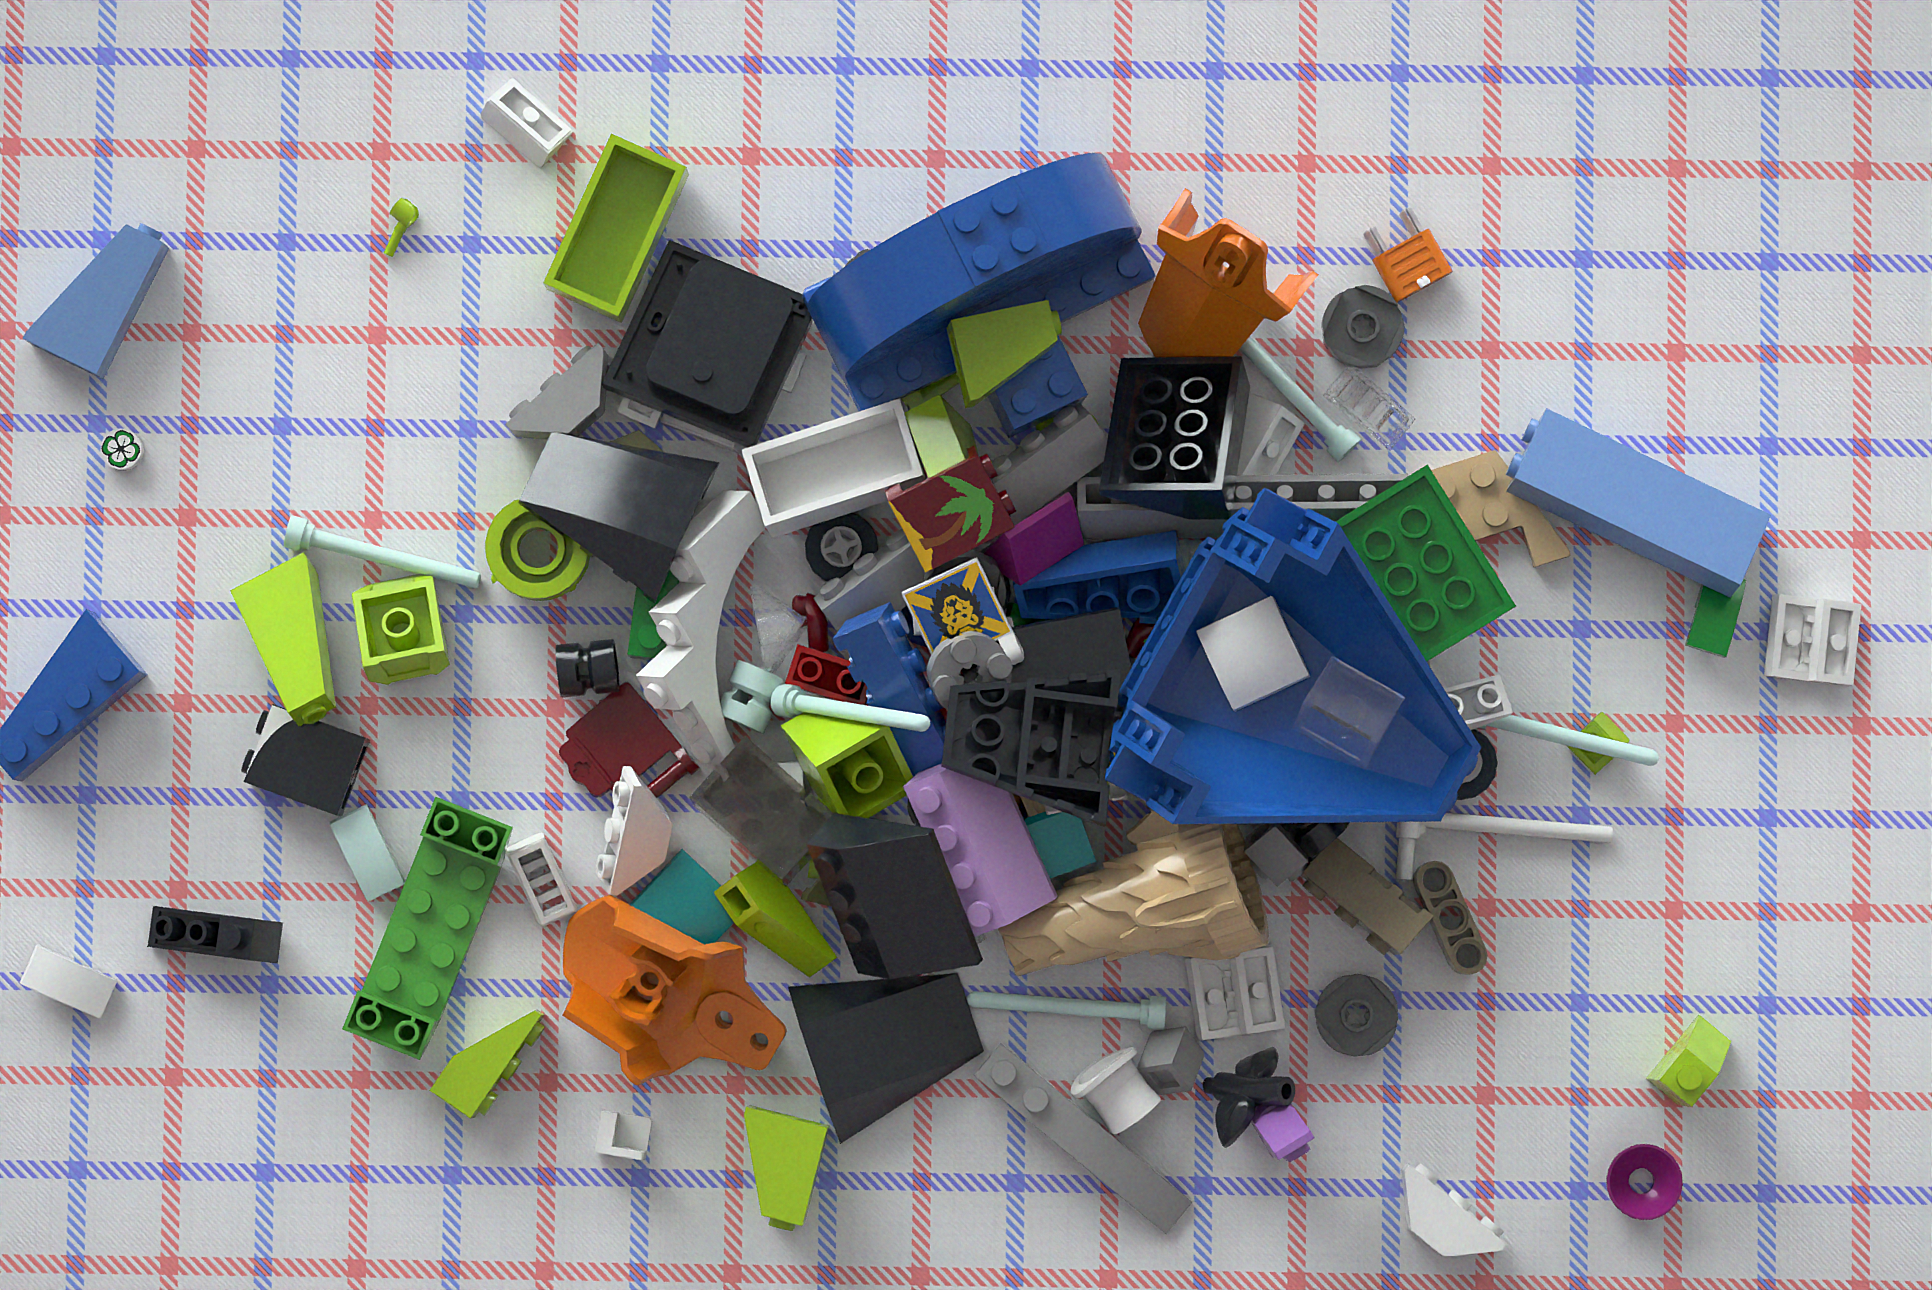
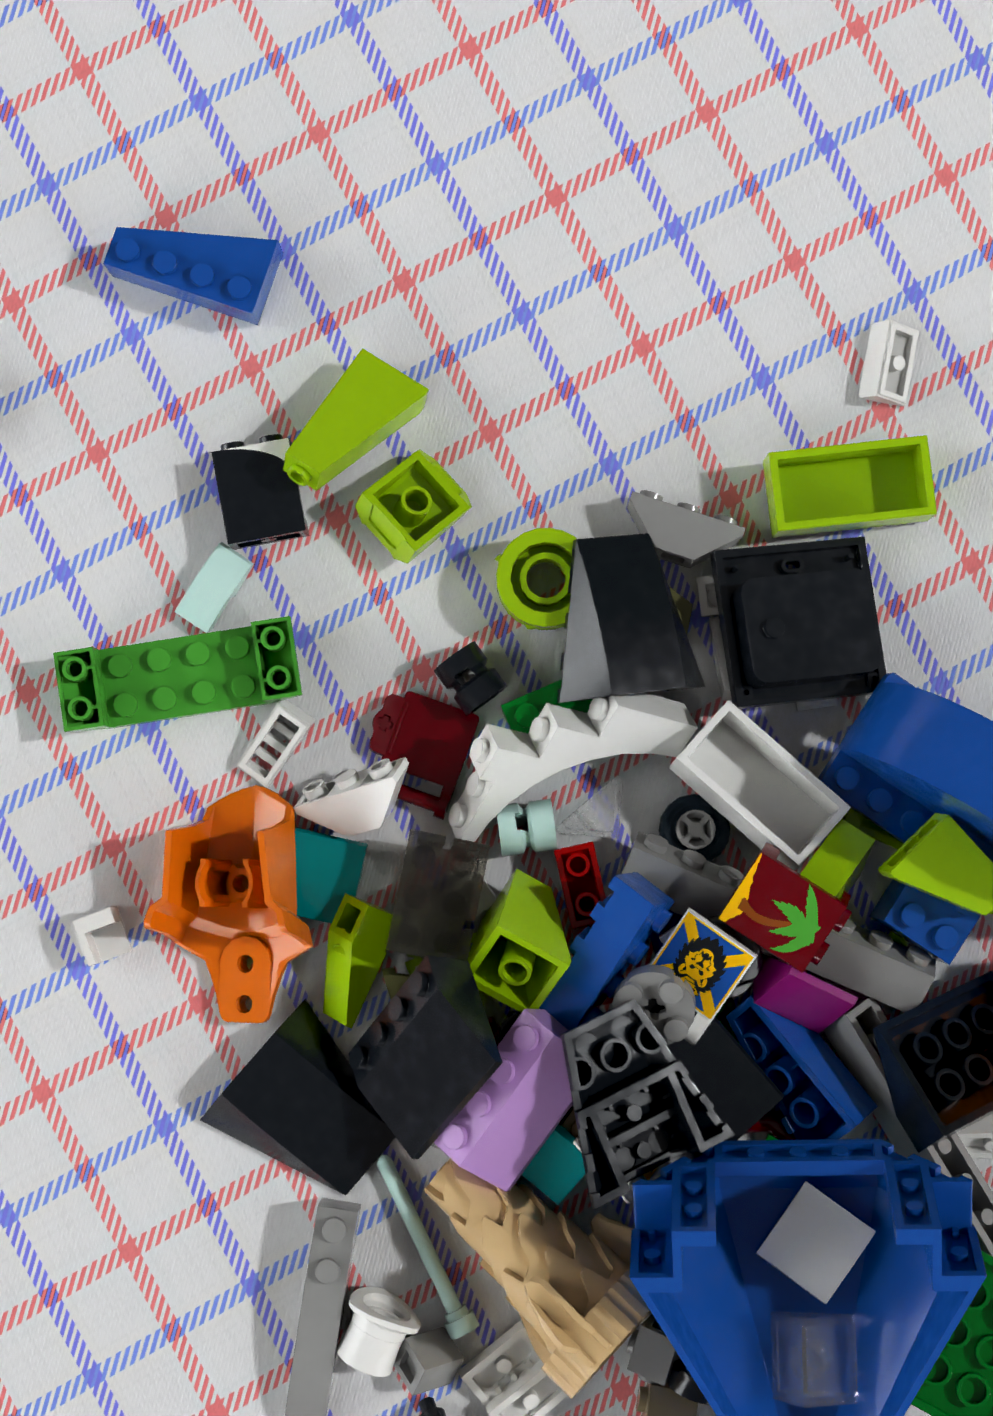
camera: 60 degrees right, 0 degrees up
medium blue slope [23,223,169,379] -> none
tile [100,429,144,471] -> none
black slope [147,906,283,964] -> none
light aqua piece [284,515,481,588] -> none
lime hand [384,198,419,257] -> none
lime slope [429,1010,545,1119] -> none
lime slope [744,1105,830,1231] -> none
light aqua piece [771,684,930,732] -> none
dark red arm [792,593,829,652] -> none

